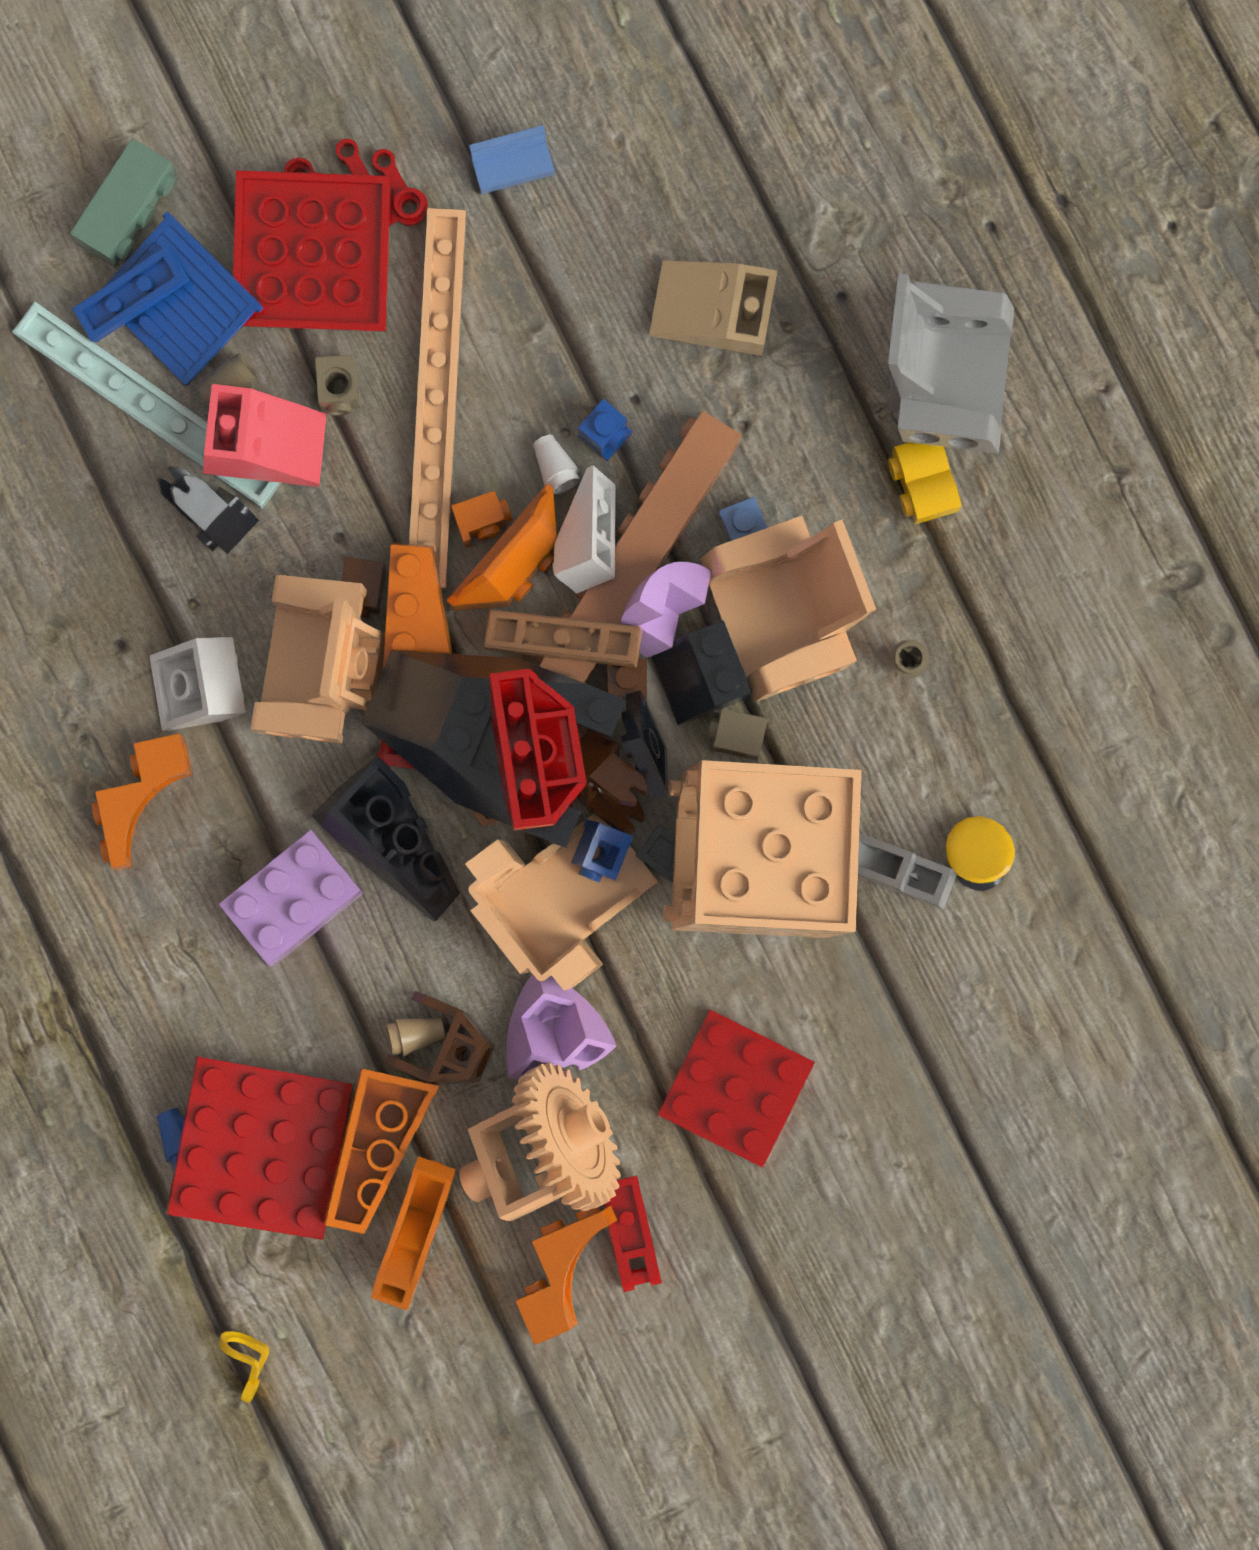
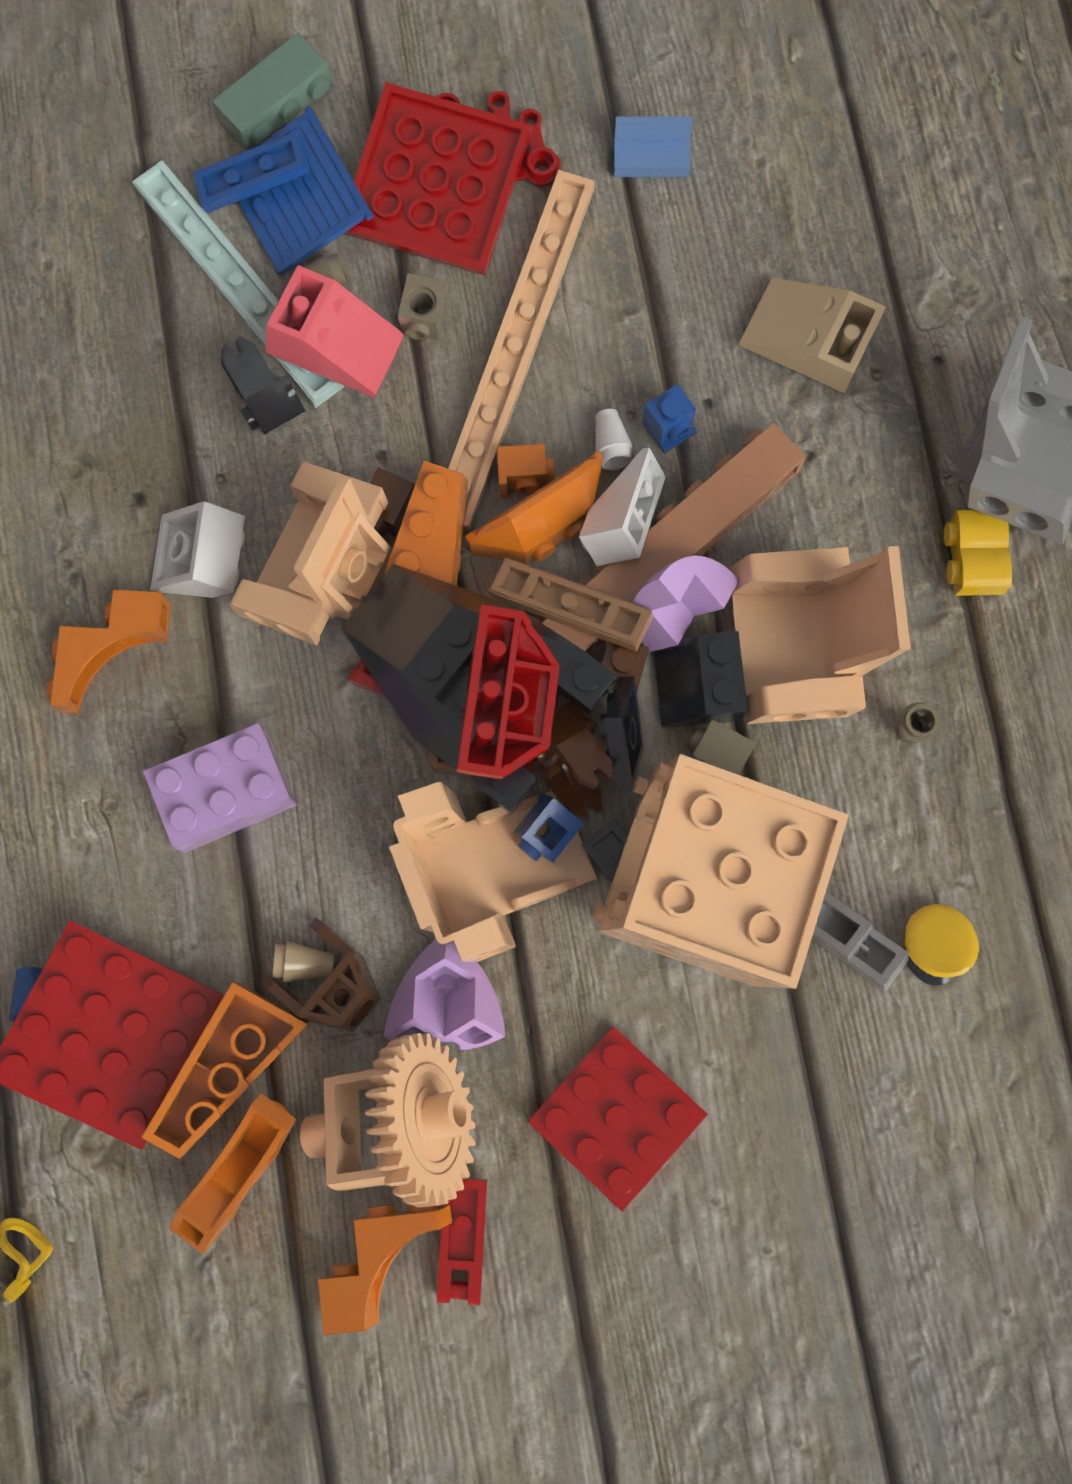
camera: 25 degrees right, 5 degrees down
black wedge [312,756,460,922] -> none
medium blue plate [718,497,768,541] -> none

